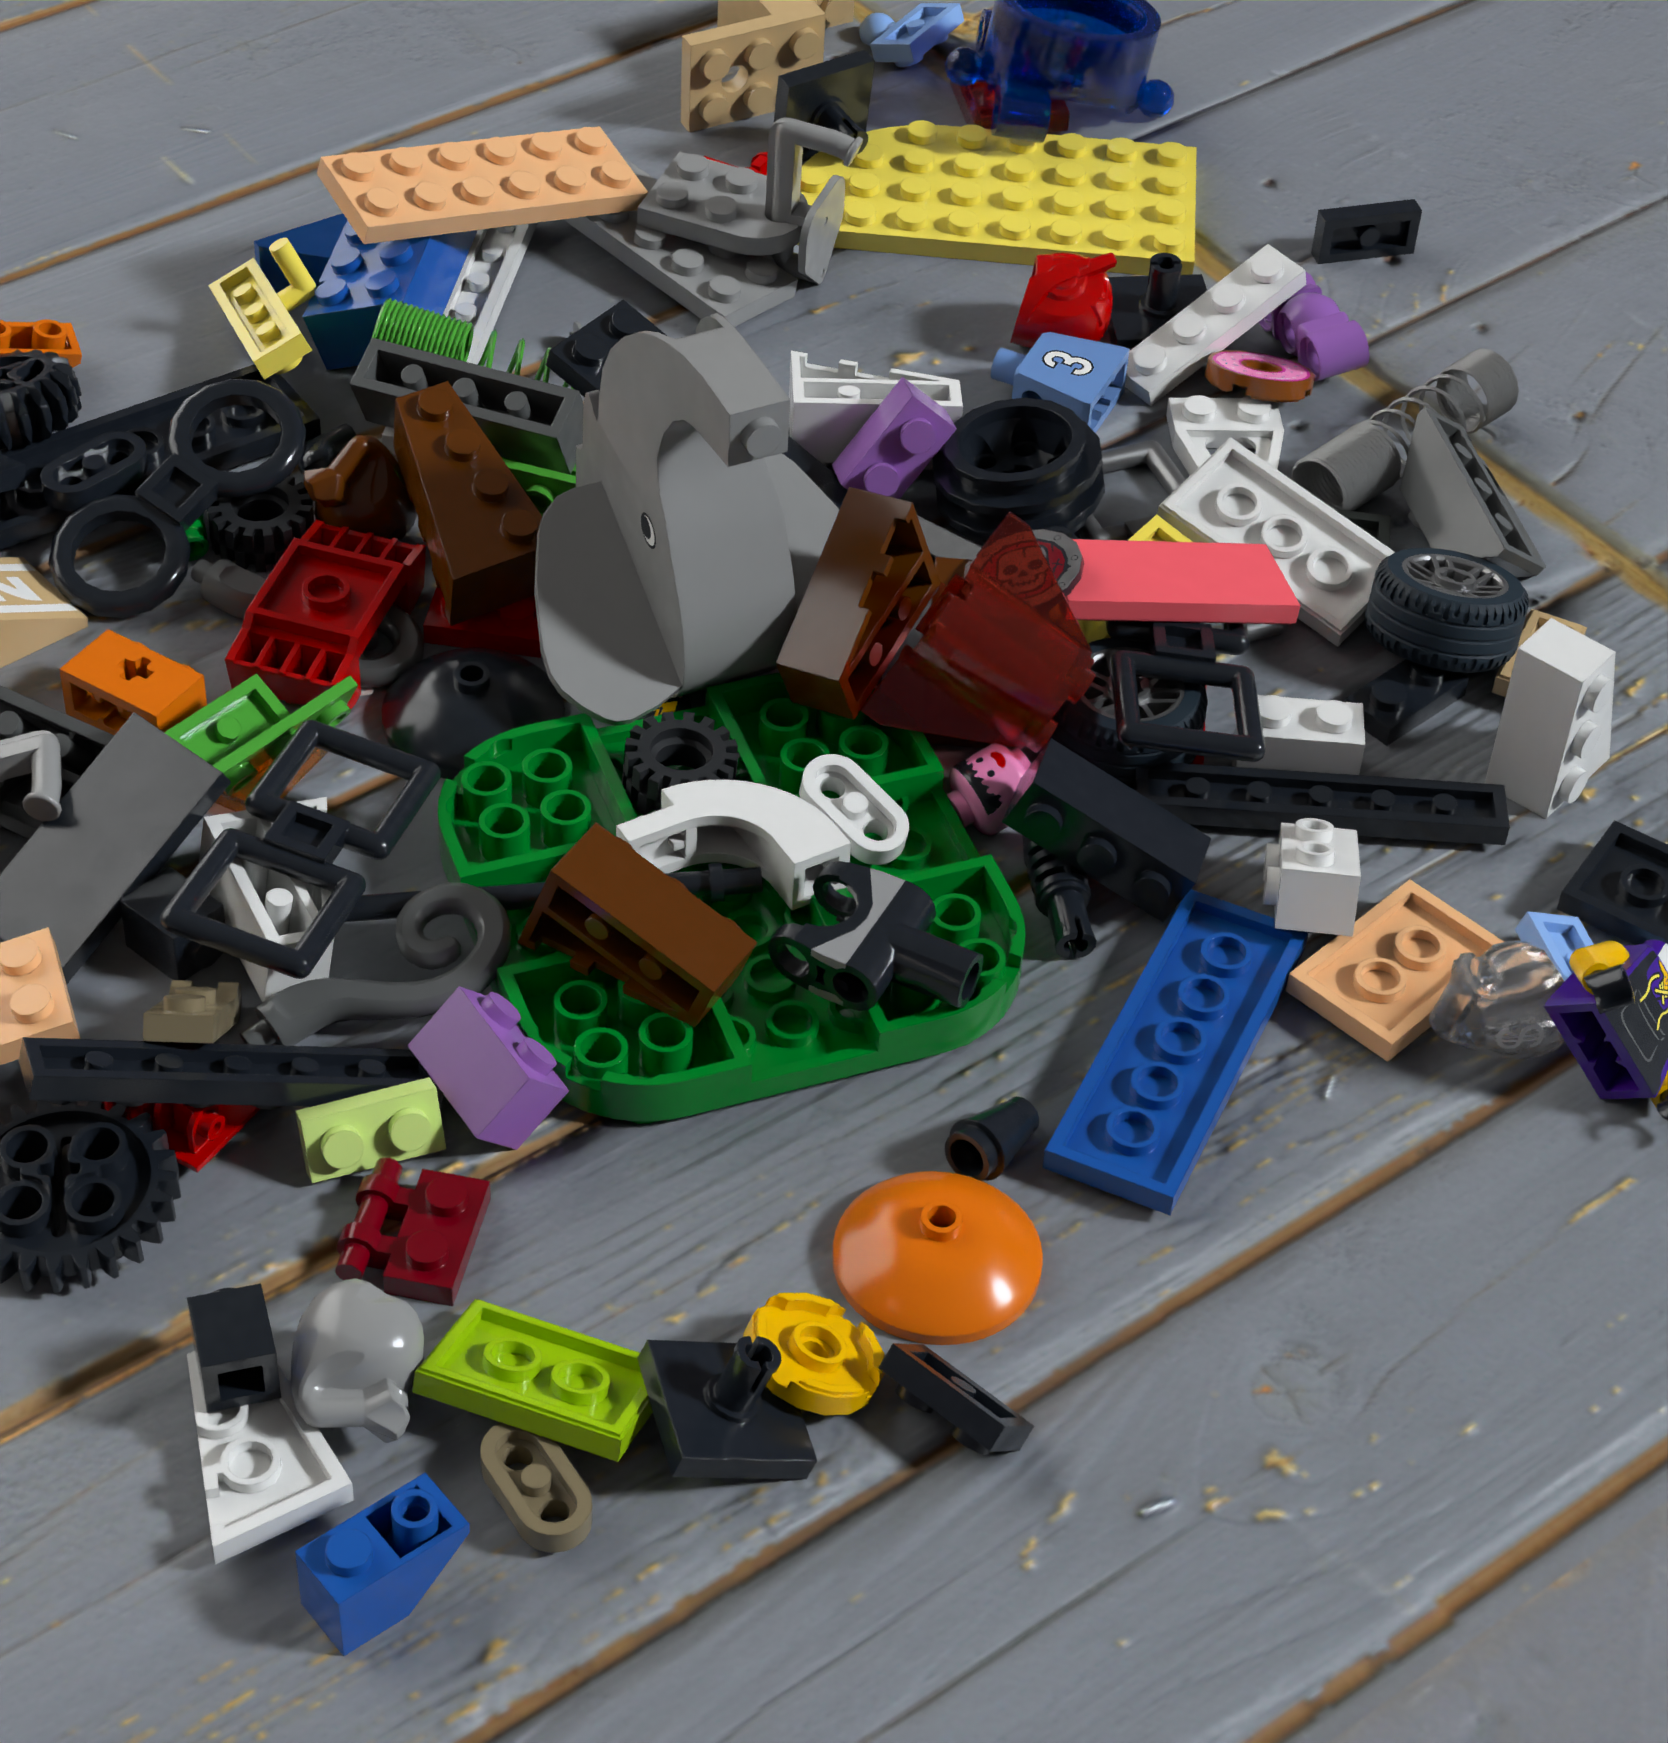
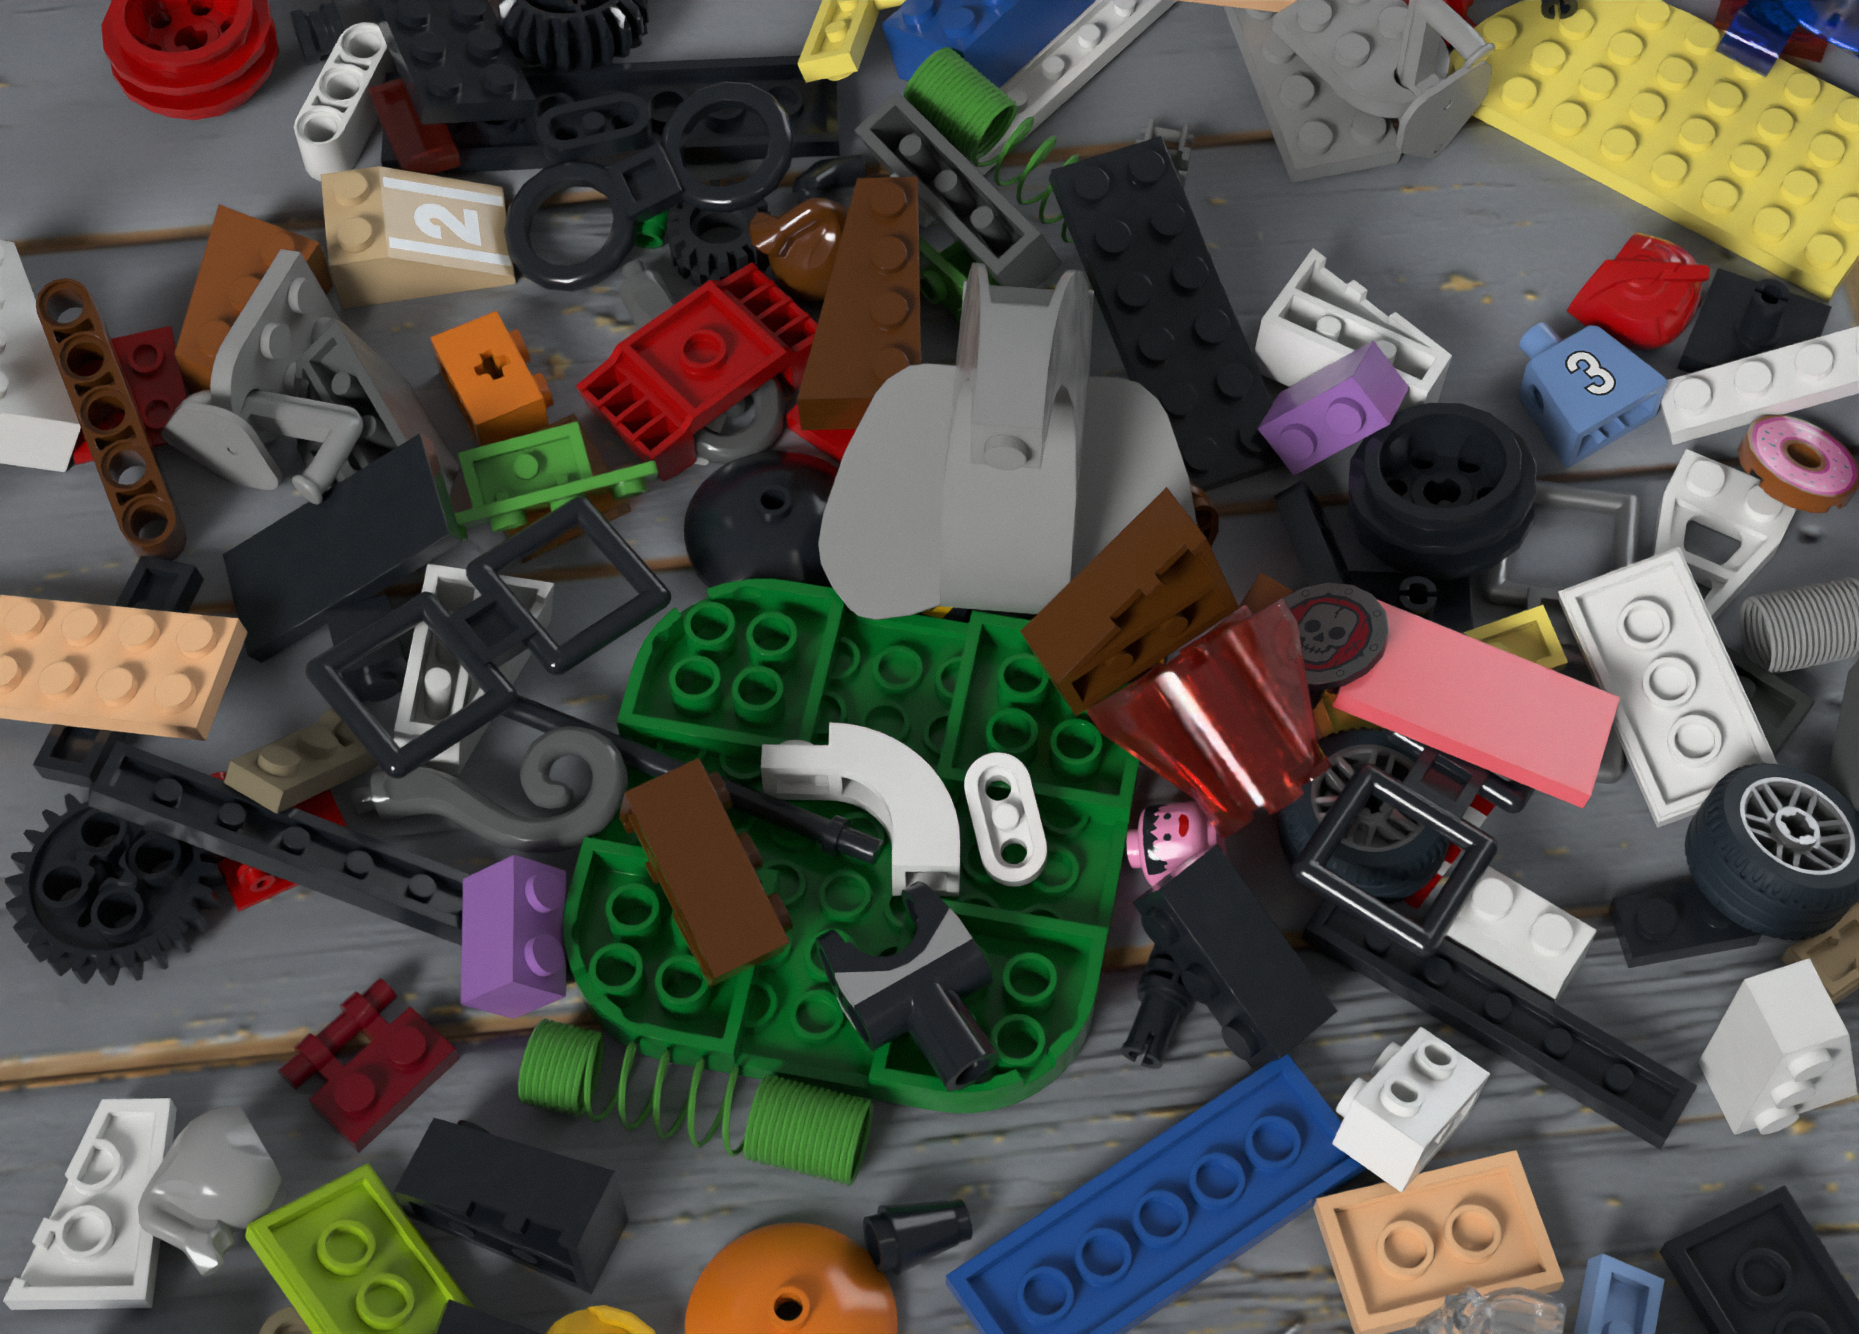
camera: 35 degrees right, 15 degrees up
black brick [187,1283,281,1413] -> none
yellowish green plate [295,1077,446,1184] -> none
black tyre [622,711,739,815] -> none
none -> black wedge [394,1118,629,1294]
none -> bright green piece [518,1018,873,1186]

